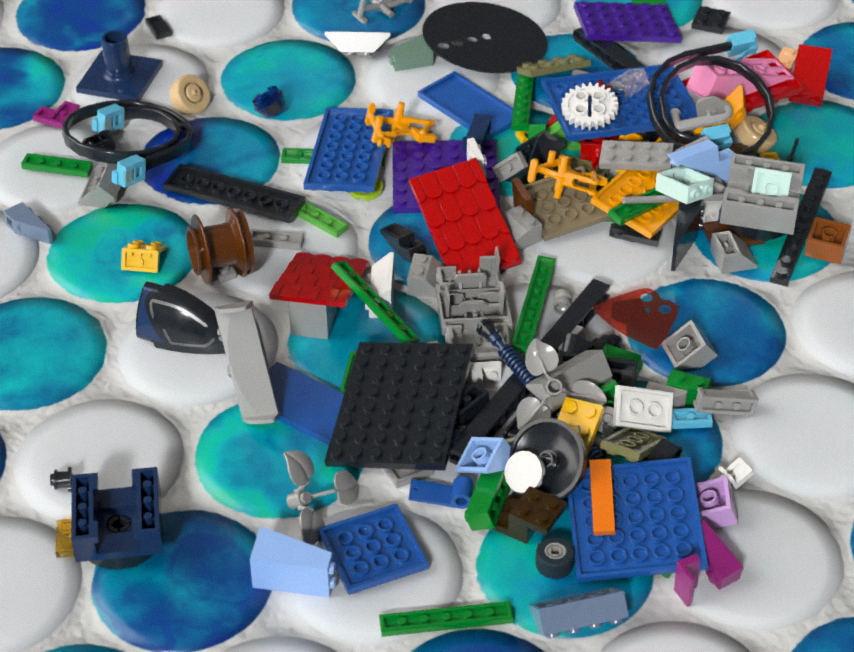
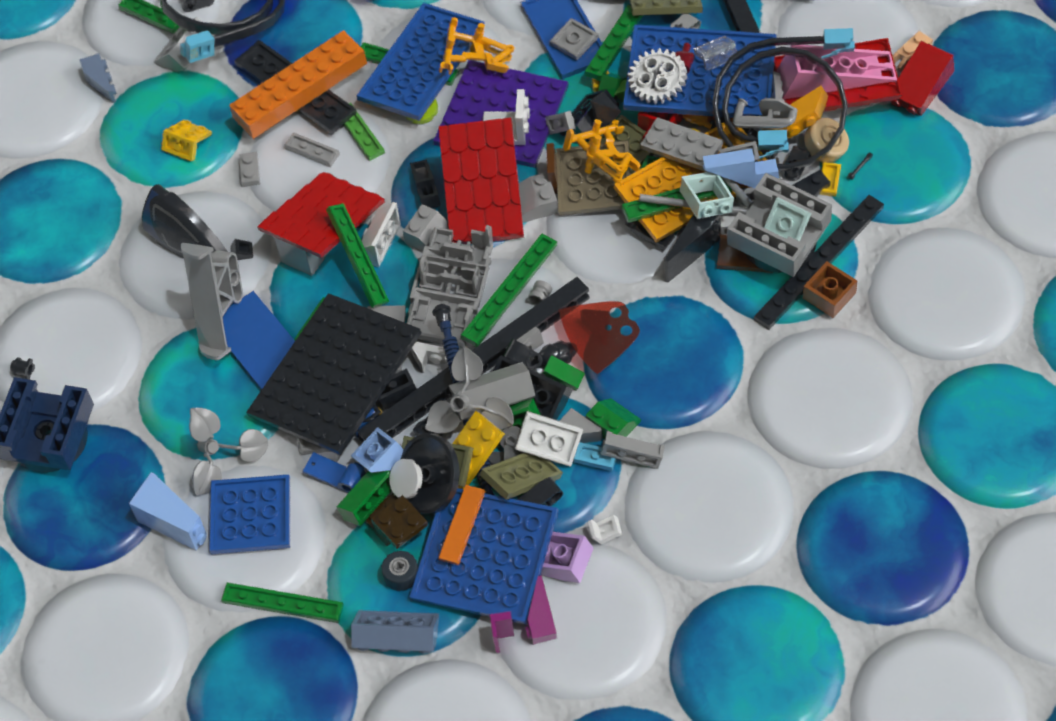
camera: 25 degrees right, 15 degrees up
reddish brown wheel [186,208,255,284] -> none
dark blue window [463,113,491,153] -> none
light grey slope [661,320,718,370] -> none
light grey slope [710,231,757,274] -> none
none -> orange brick [229,30,367,139]
none -> light grey tile [550,18,599,60]

